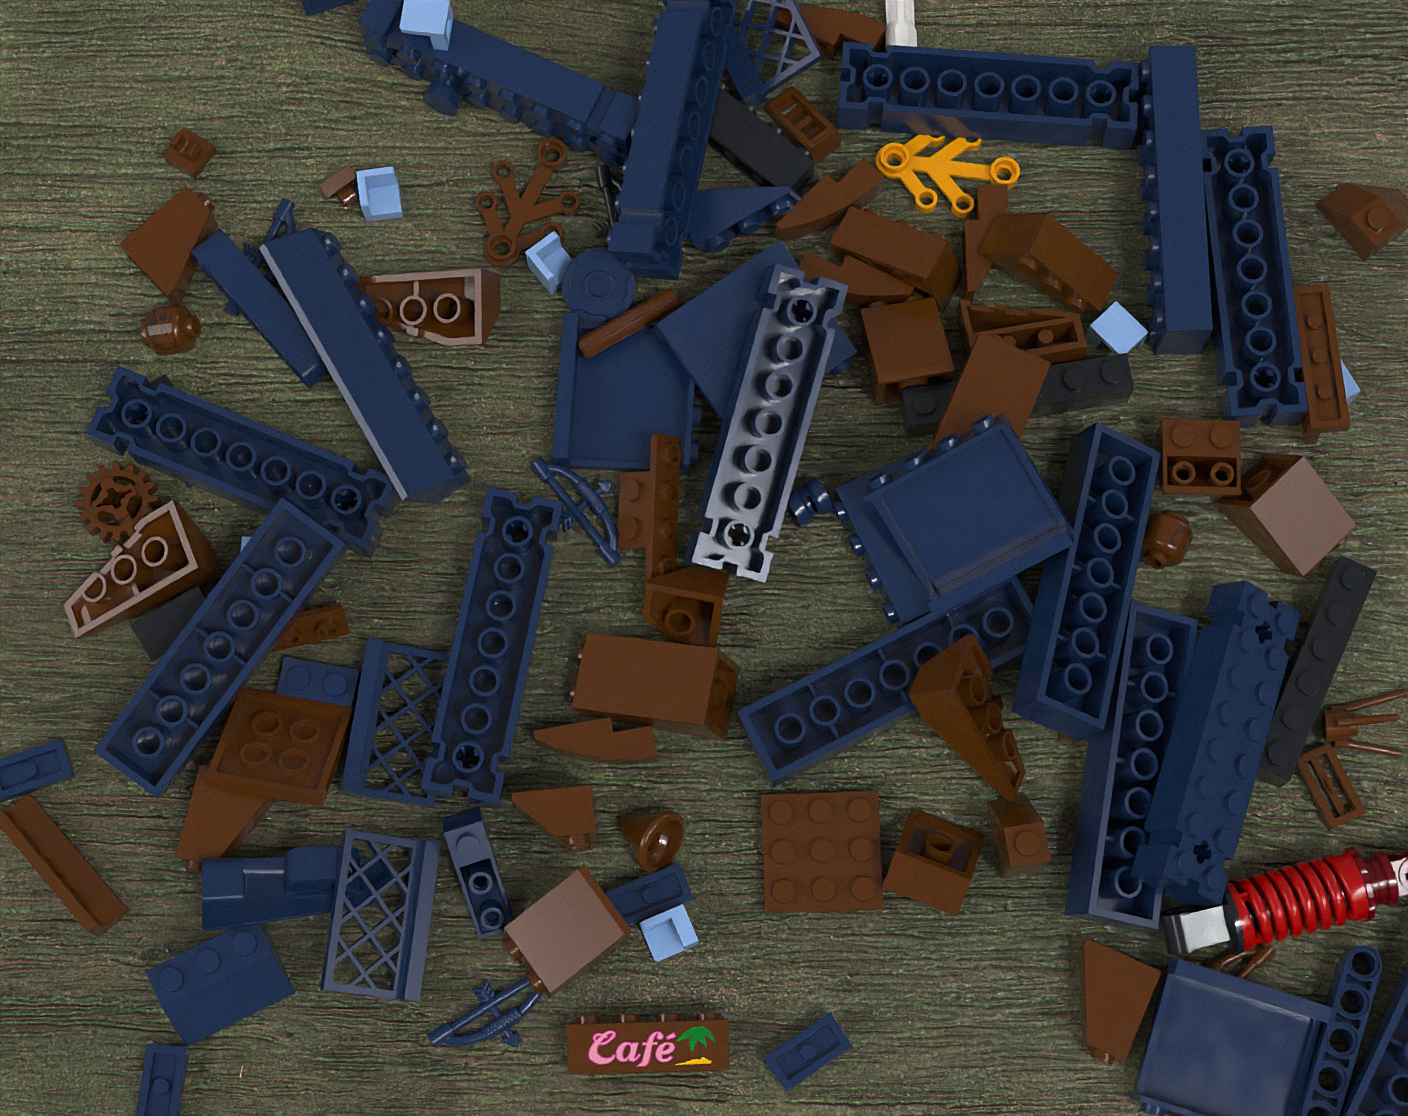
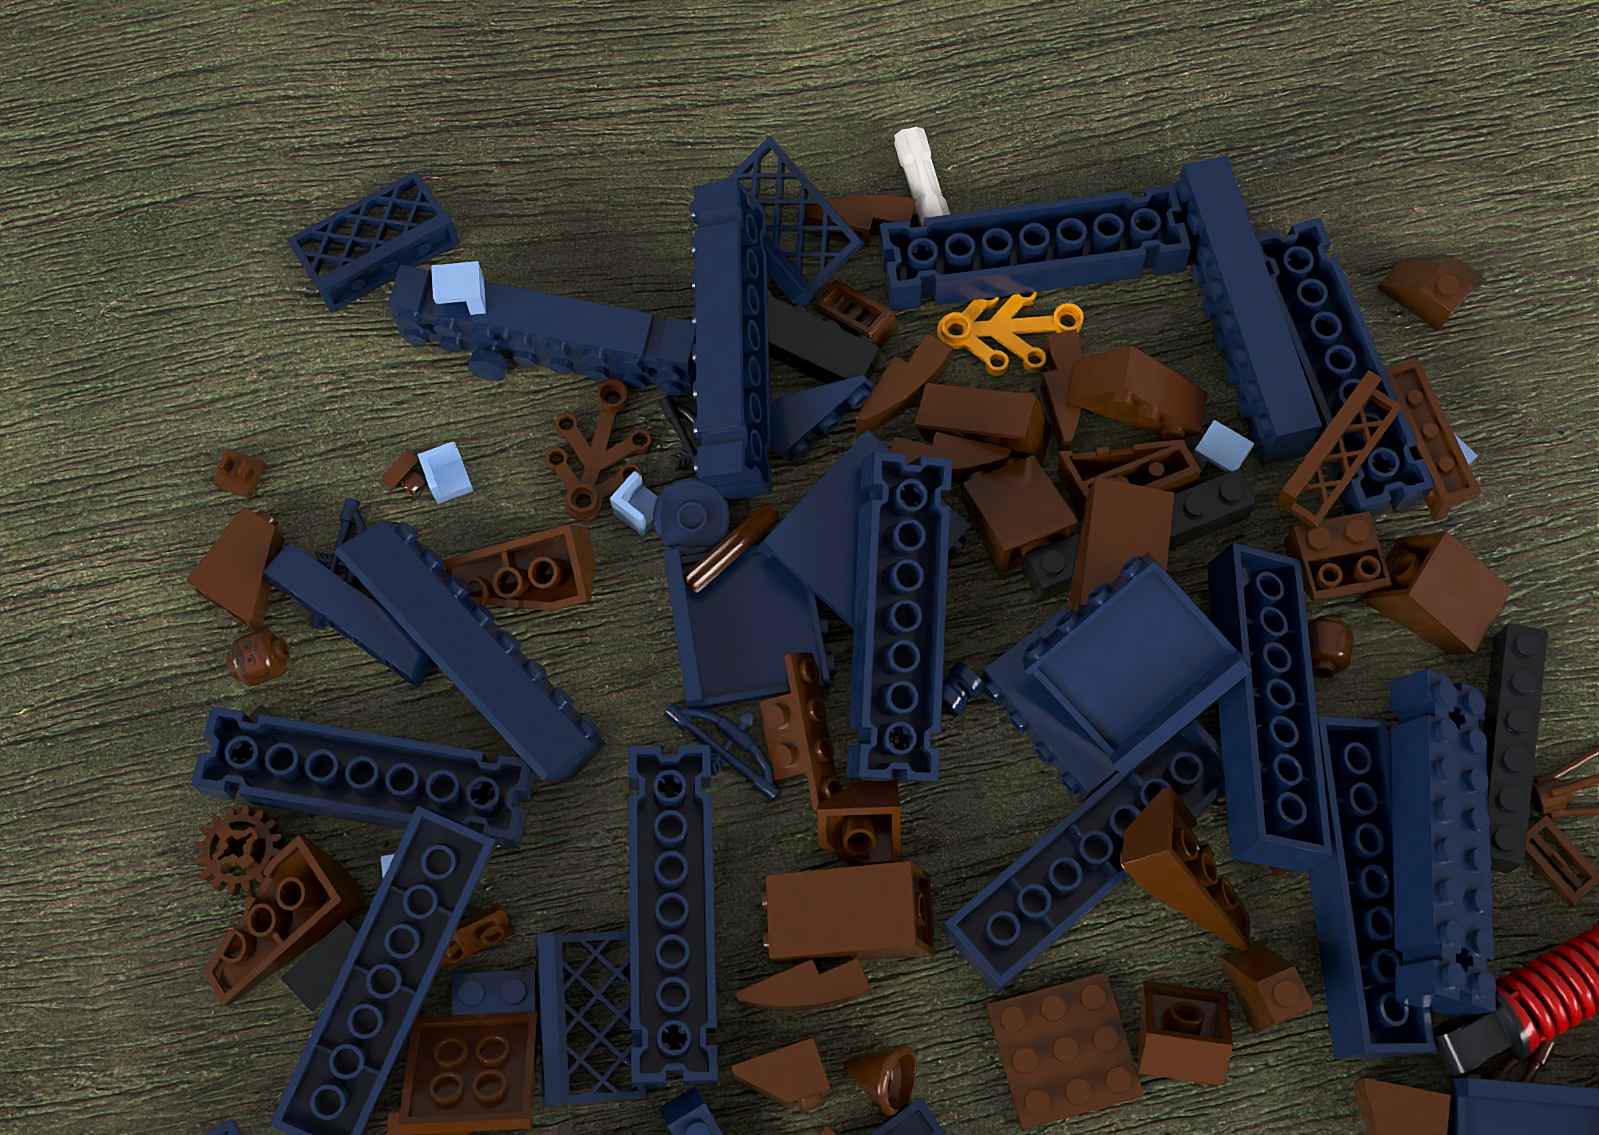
camera: 15 degrees left, 5 degrees down
none -> reddish brown fence [1276,370,1403,529]

